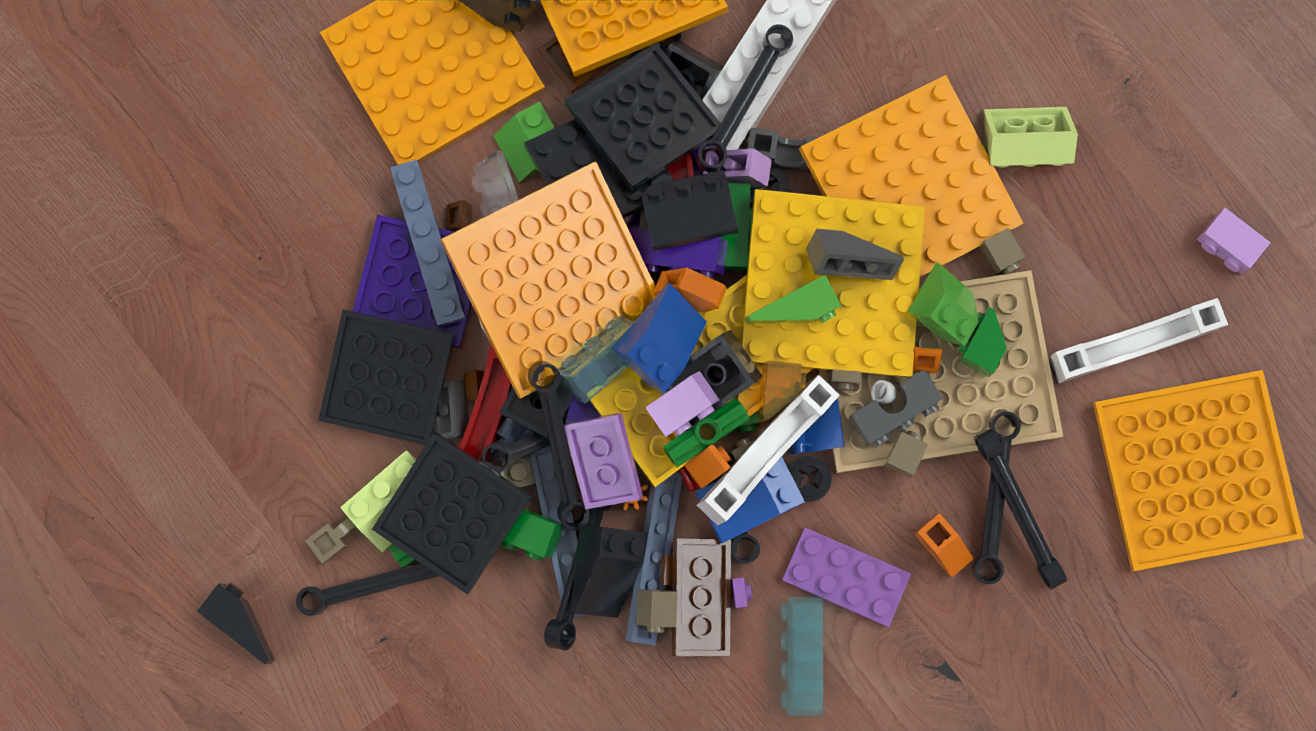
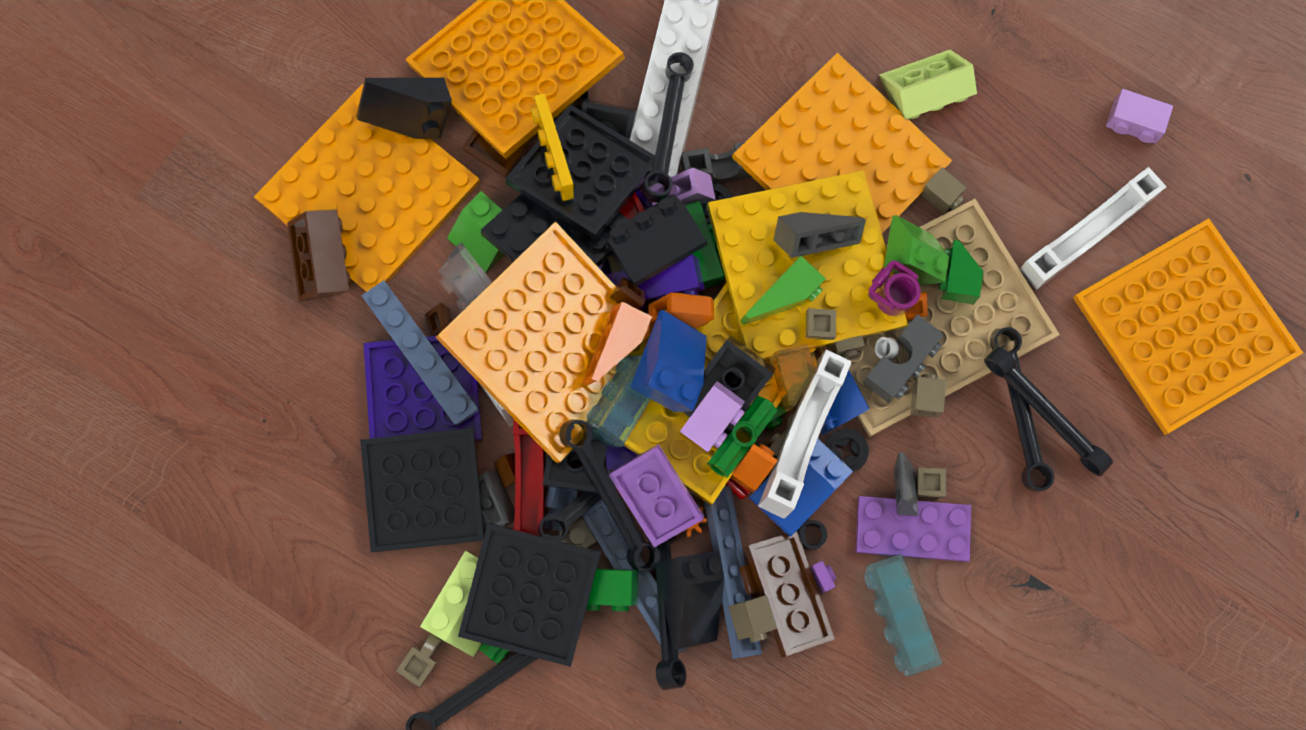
camera: 25 degrees left, 5 degrees down
orange slope [914,513,974,578] -> none
none -> reddish brown slope [287,210,351,302]
none -> yellow plate [531,93,574,201]
none -> slope [582,302,652,385]
none -> reddish brown slope [610,277,645,309]
none -> dark tan plate [806,308,836,340]
none -> magenta piece [868,260,921,316]
none -> dark grey slope [894,452,919,516]
none -> dark tan plate [916,467,946,498]

